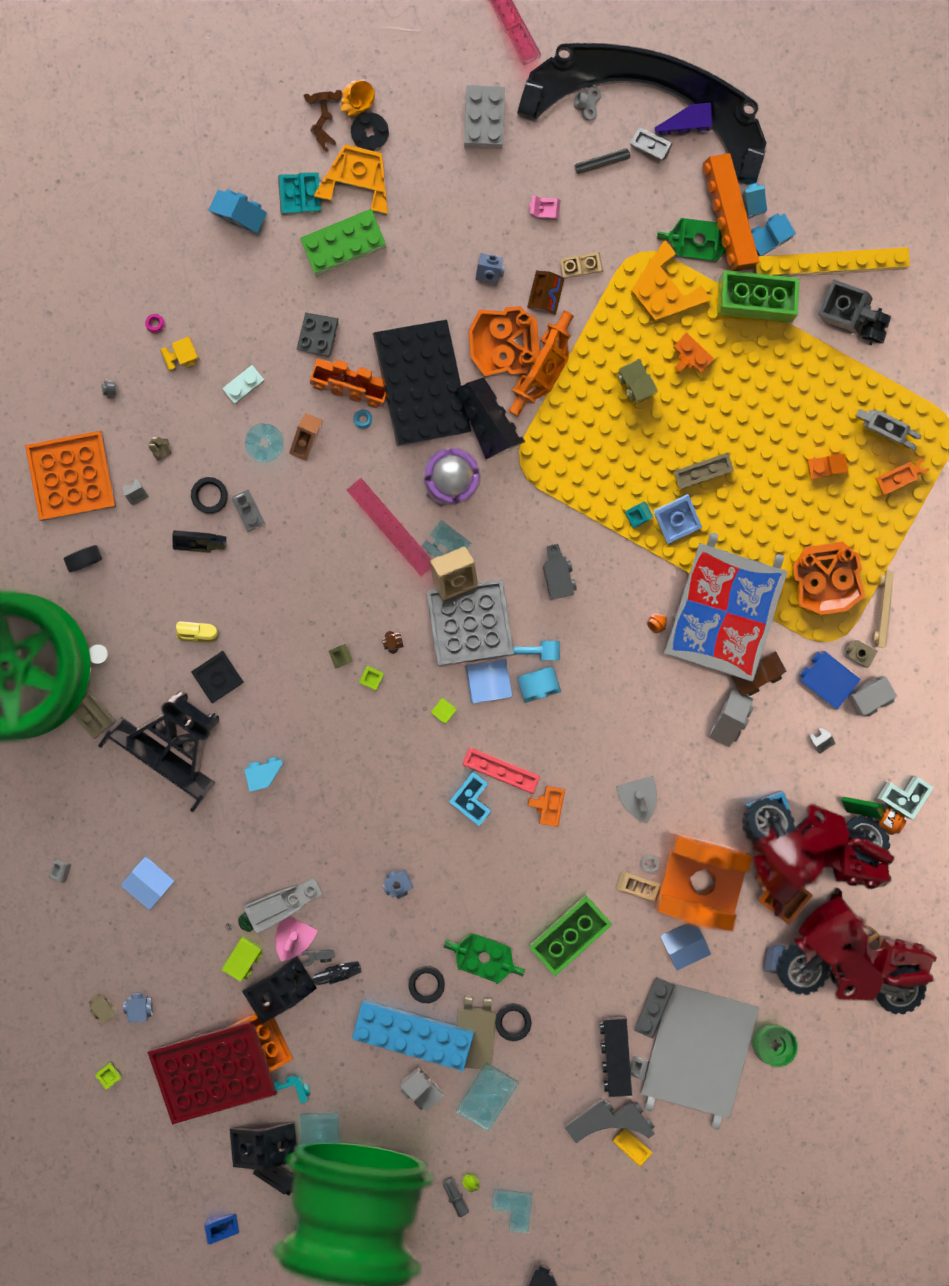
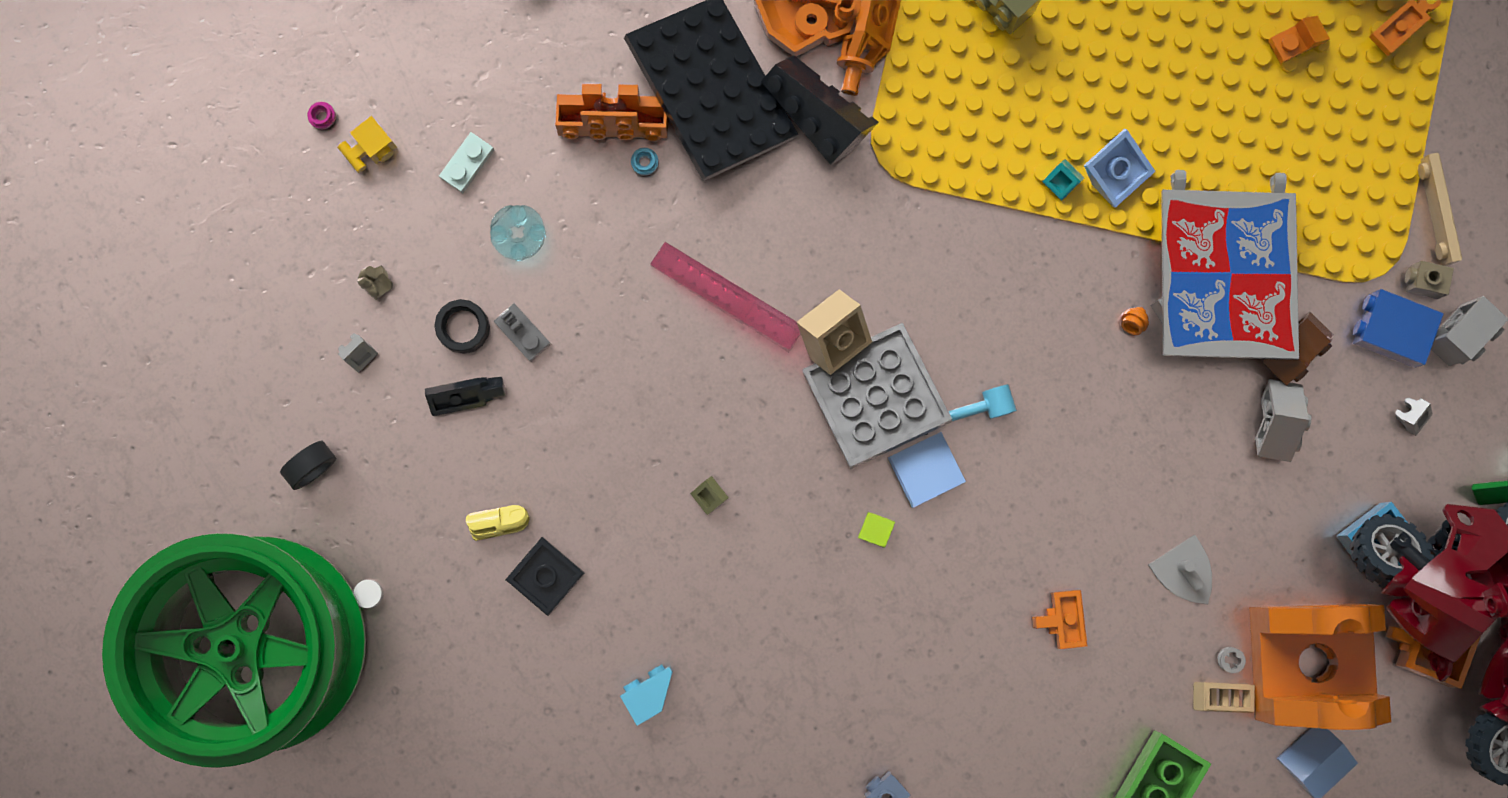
camera: 20 degrees left, 5 degrees down
orange plate [25,430,116,521] -> none
dark tan plate [72,692,116,739] -> none
black piece [98,691,219,813] -> none
dark grey plate [101,379,116,399] -> none
nougat slope [289,413,323,461] -> none
dark grey hinge [296,312,339,357] -> none
lime plate [359,665,385,691] -> none
reddish brown plate [382,631,404,654] -> none
clear light blue plate [422,520,472,557] -> none
piece [424,448,480,507] -> none
medium azure brick [449,771,491,826] -> none
coral tile [462,747,540,794] -> none
medium azure brick [517,666,561,703] -> none
dark grey hinge [543,544,577,600] -> none
dark tan plate [673,453,734,490] -> none
sand blue brick [764,945,787,974] -> none
orange brick [791,542,866,615] -> none

